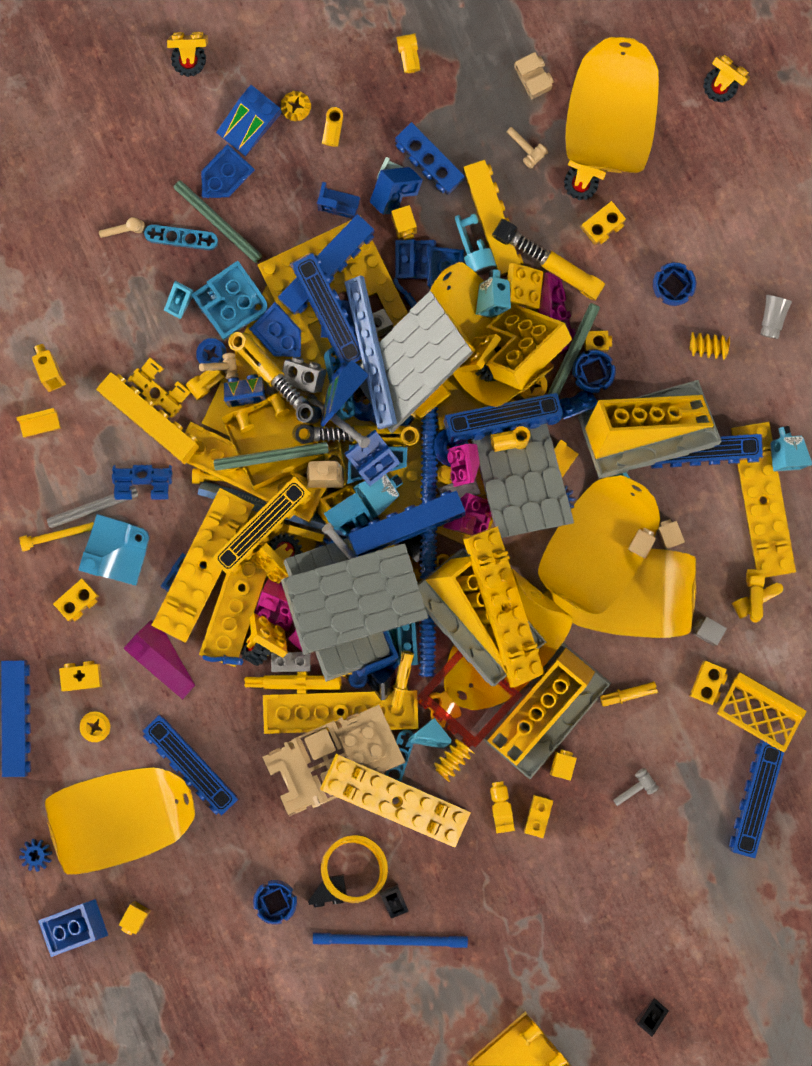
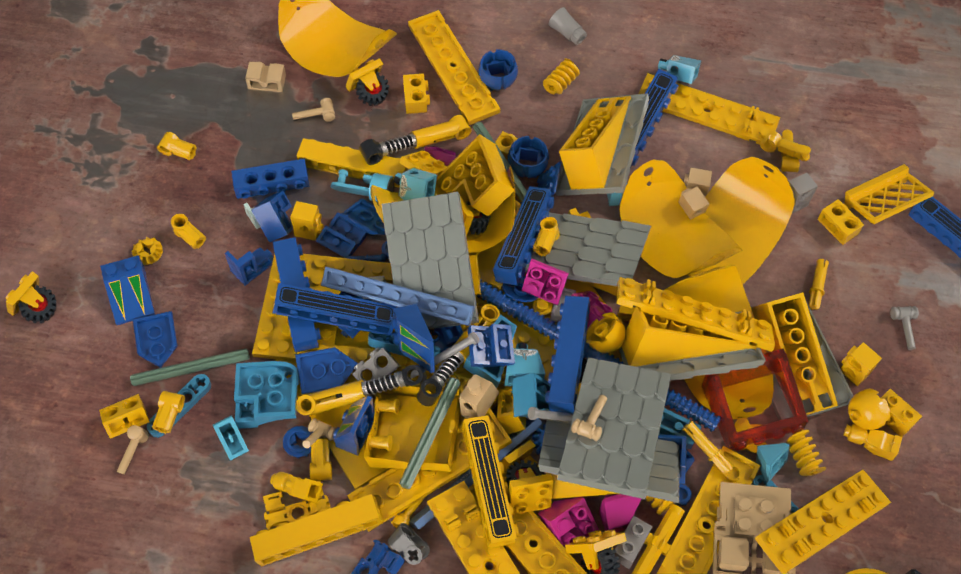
camera: 60 degrees left, 25 degrees down
black slope [367,668,396,701] -> none
none -> yellow brick [99,394,150,439]
none -> yellow piece [152,391,185,434]
none -> yellow piece [270,472,323,503]
none -> dark grey piece [387,523,430,565]
none -> yellow piece [408,10,501,125]
none -> tan piece [571,395,607,441]
none -> yellow cylinder [586,312,626,353]
none -> yellow cylinder [848,388,890,431]

